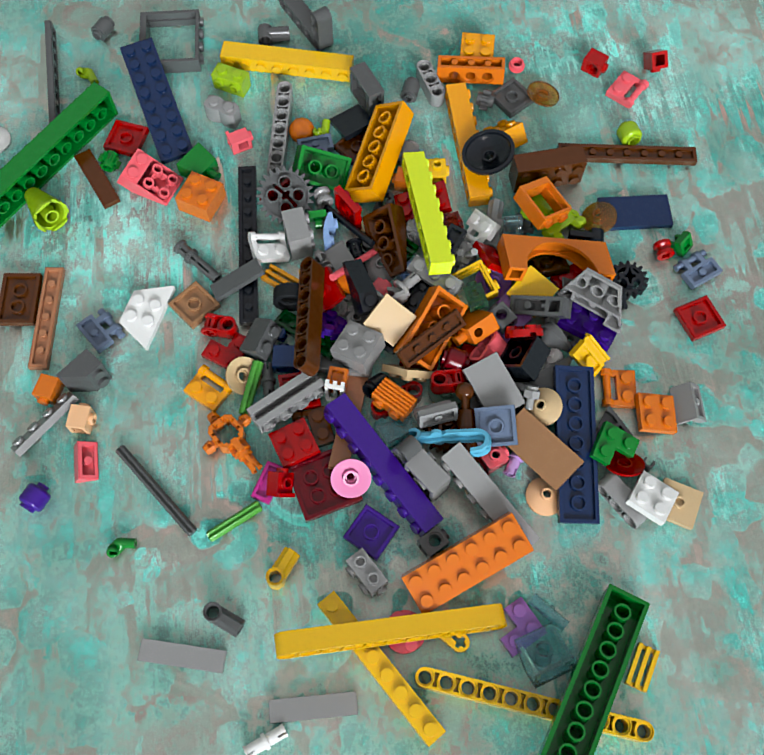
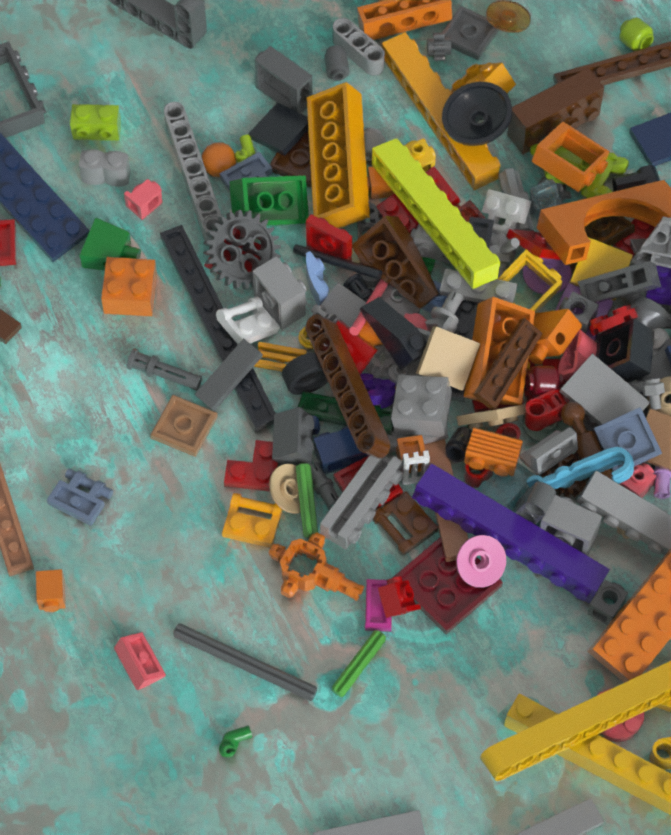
camera: 20 degrees left, 5 degrees down
light grey plate [11,392,79,457] -> none
dark purple head [19,482,51,513] -> none
dark grey slope [56,349,112,392] -> none
light nougat brick [65,403,97,435] -> none
coral slope [117,148,184,206] -> none
white wing [119,286,176,350] -> none
red piece [201,313,239,339] -> none
dark grey piece [203,602,246,637] -> none
yellow brick [220,41,354,82] -> none
dark grey piece [257,23,290,46] -> none
yellow piece [266,547,300,590] -> none
red plate [268,417,321,468] -> none
green tile [308,209,327,229] -> none
light grey wheel [313,186,334,209] -> none
dark purple plate [343,504,400,561] -> none
light grey brick [345,548,388,597] -> none
clear green brick [463,281,488,313] -> none
clear orange dish [581,202,617,233] -> none

